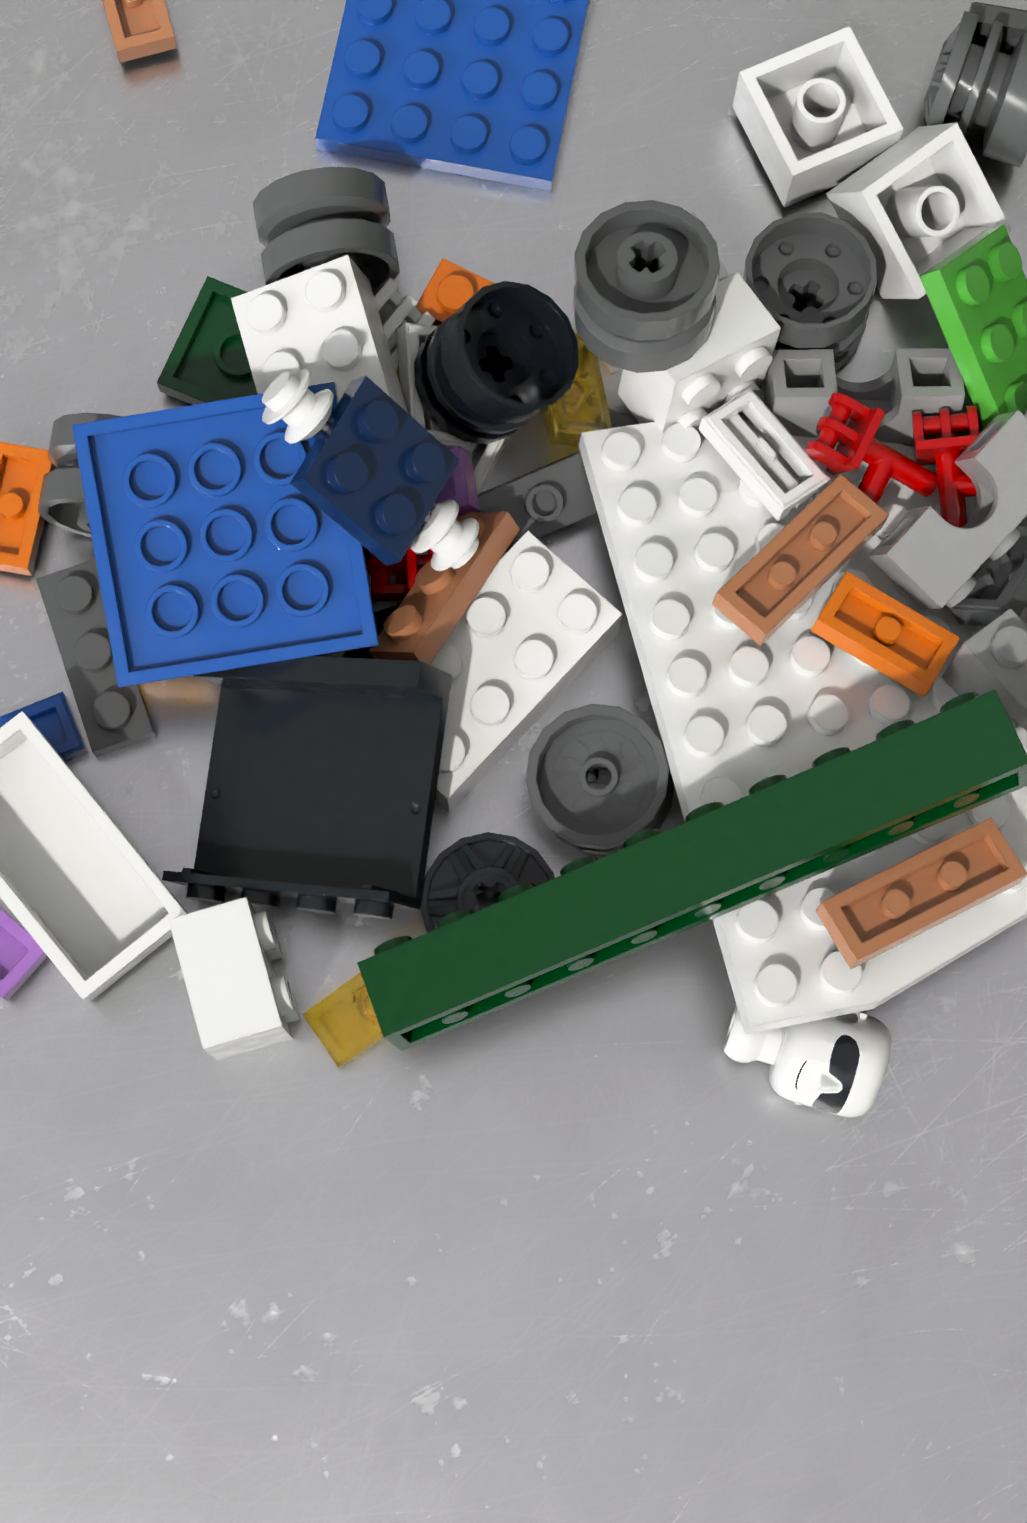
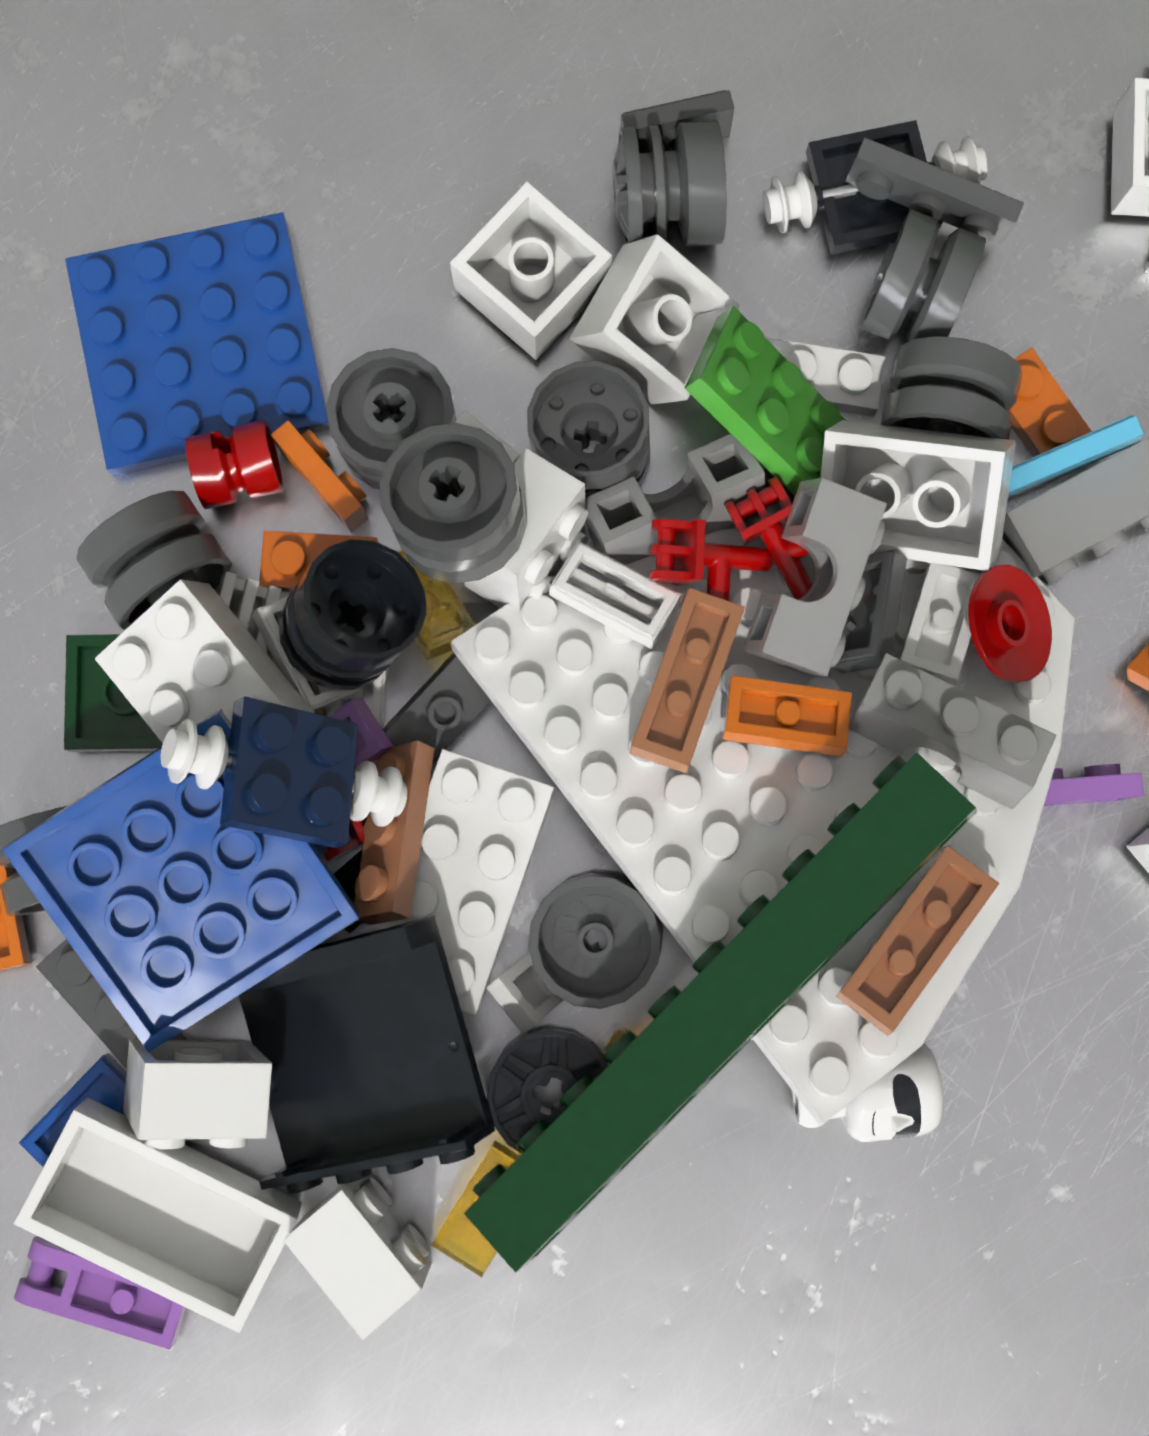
camera: 25 degrees left, 5 degrees up
none -> white brick [123,1039,272,1149]
none -> red wheel [185,419,284,510]
none -> orange plate [271,421,368,533]
none -> dark grey wheel [326,348,457,489]
none -> white plate [486,952,563,1034]

